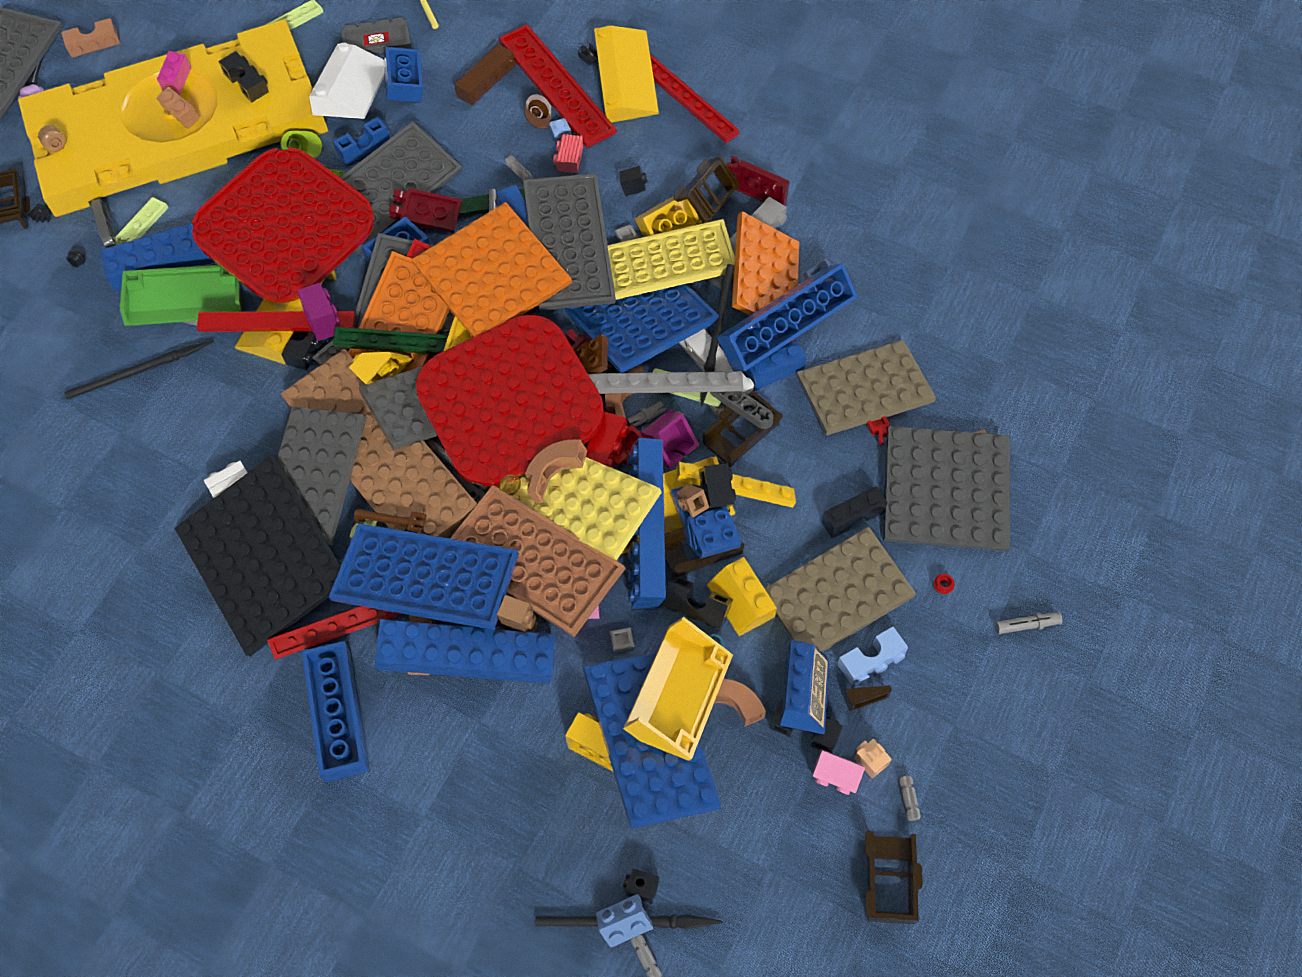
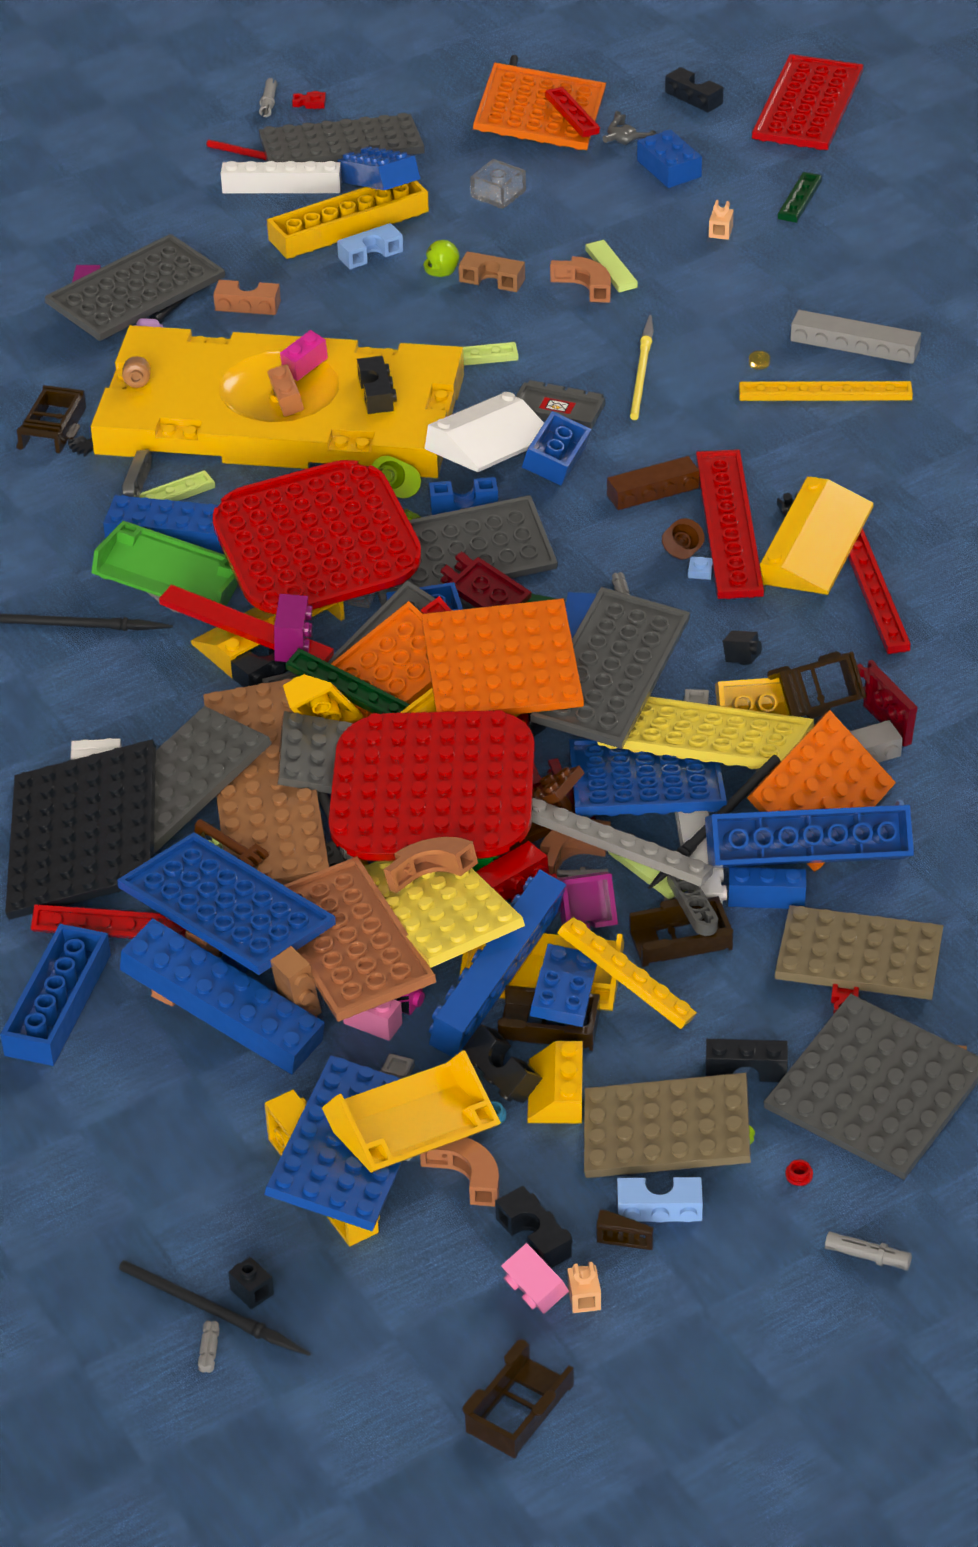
camera: 30 degrees right, 20 degrees down
black plate [66,251,85,268] -> none
clear yellow tile [500,474,521,496] -> none
coral brick [553,134,584,173] -> none
medium blue bracket [596,894,653,948] -> none
medium nougat brick [677,484,709,517] -> none
black brick [698,463,736,510] -> none
blue slope [780,640,829,734] -> none
light grey axle [899,775,921,821] -> none

